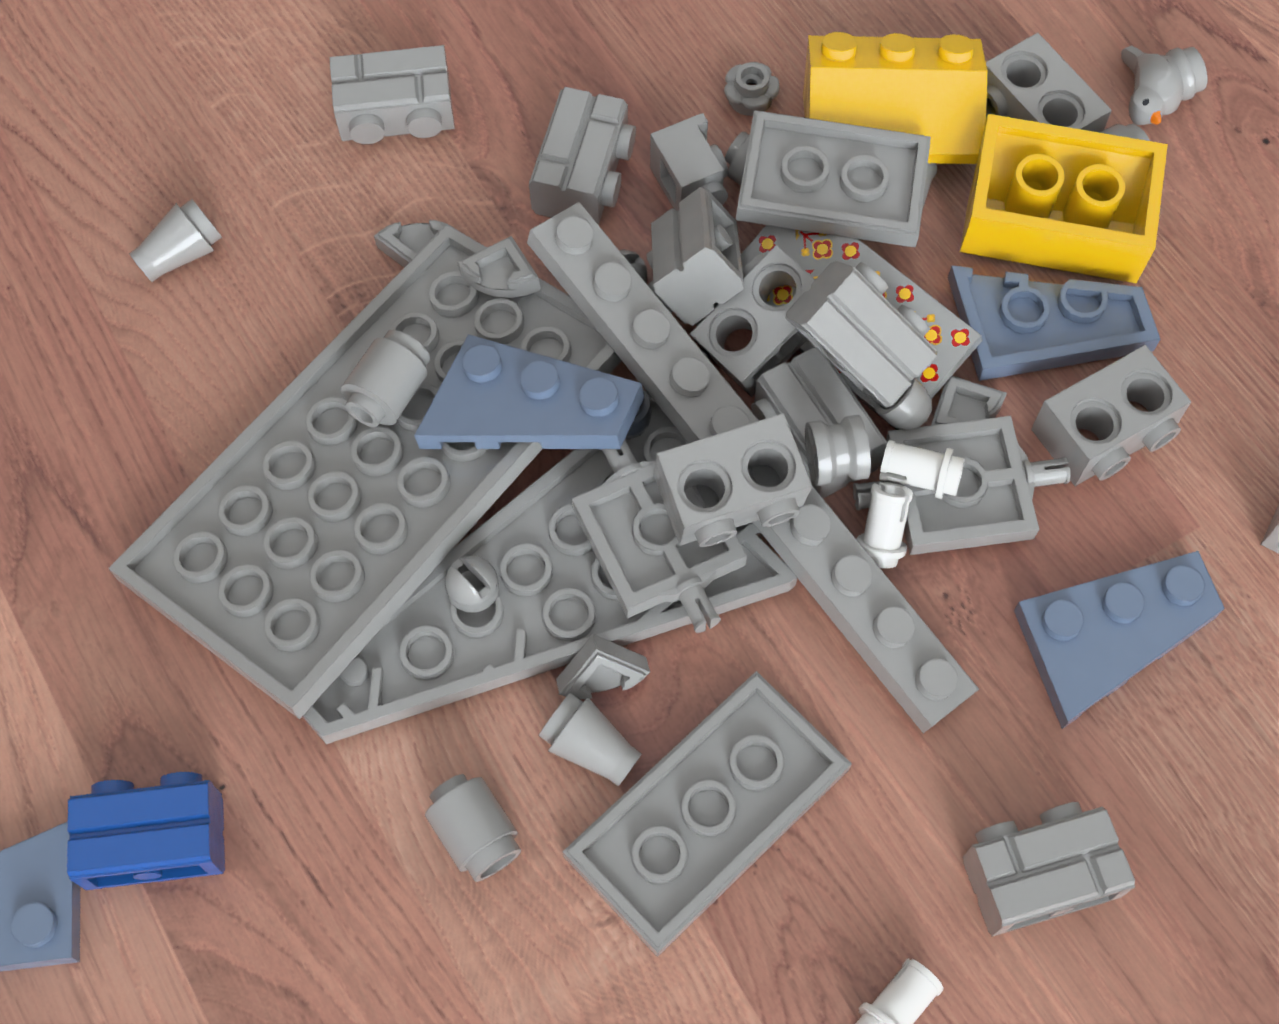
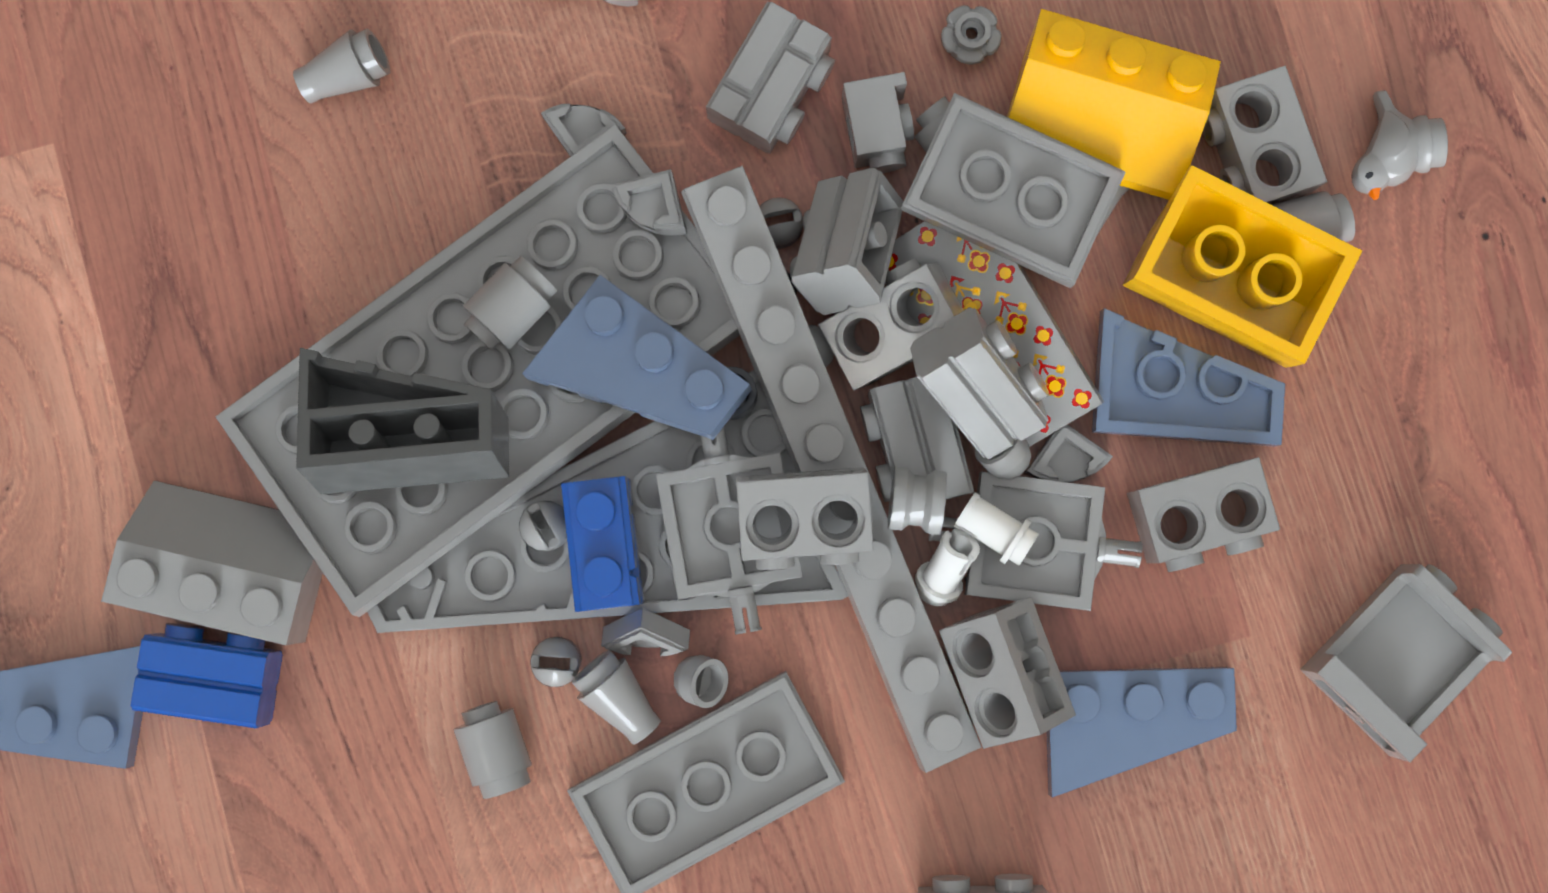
camera: 15 degrees right, 20 degrees up
none -> light grey slope [101,481,323,645]
none -> dark grey wedge [296,348,509,494]
none -> light grey hinge [530,637,582,687]
none -> blue brick [561,476,644,612]
none -> light grey hinge [674,655,728,708]
none -> light grey brick [939,597,1076,749]

